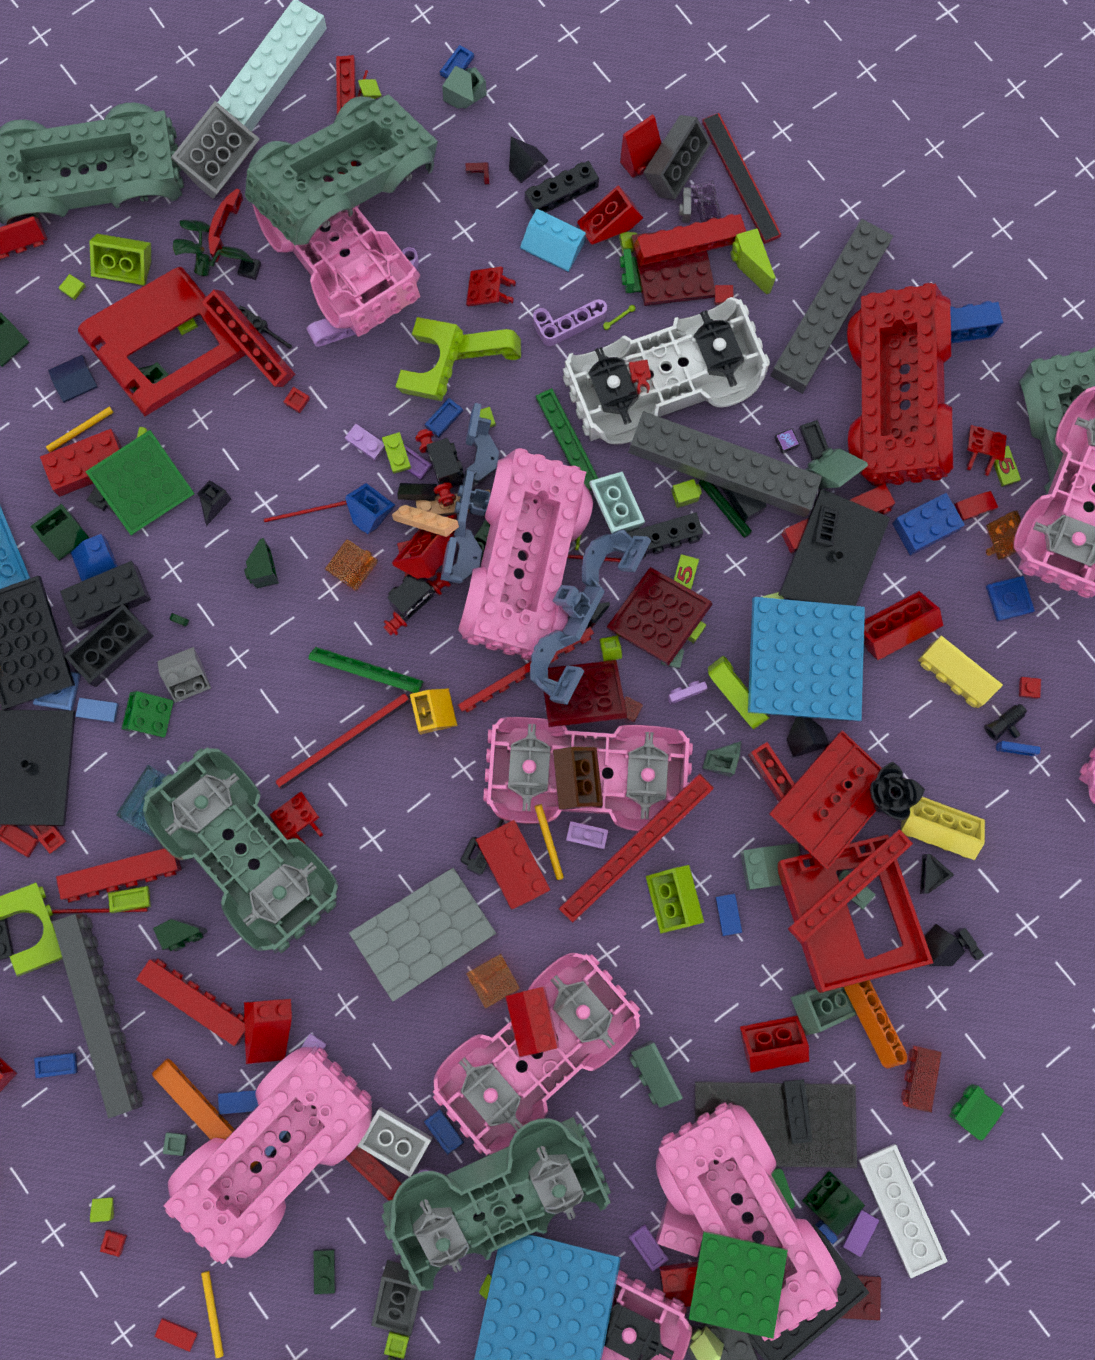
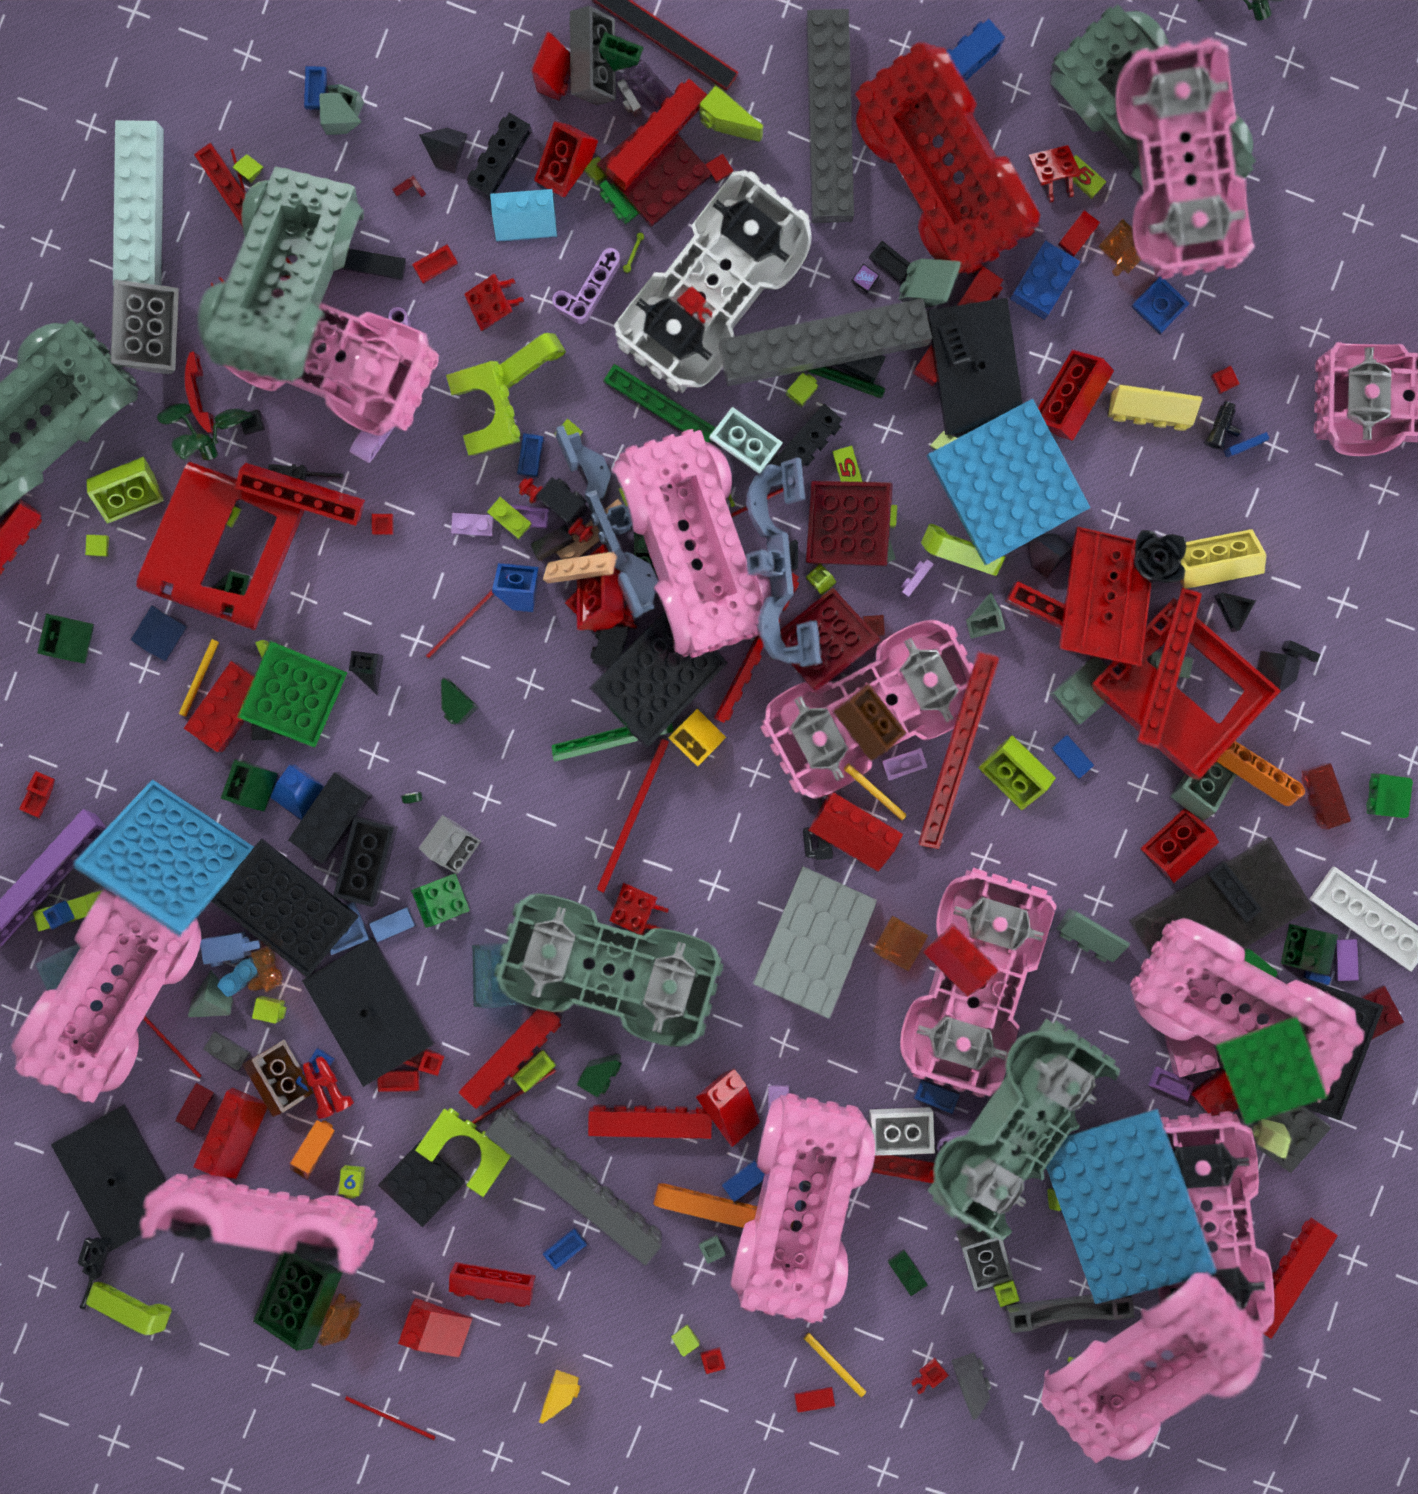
camera: 30 degrees left, 10 degrees up
clear orange plate [325,539,378,591] -> none
none -> black tile [342,248,406,280]
none -> red tile [412,244,458,284]
none -> black plate [589,610,728,748]
none -> dark green slope [598,32,644,71]

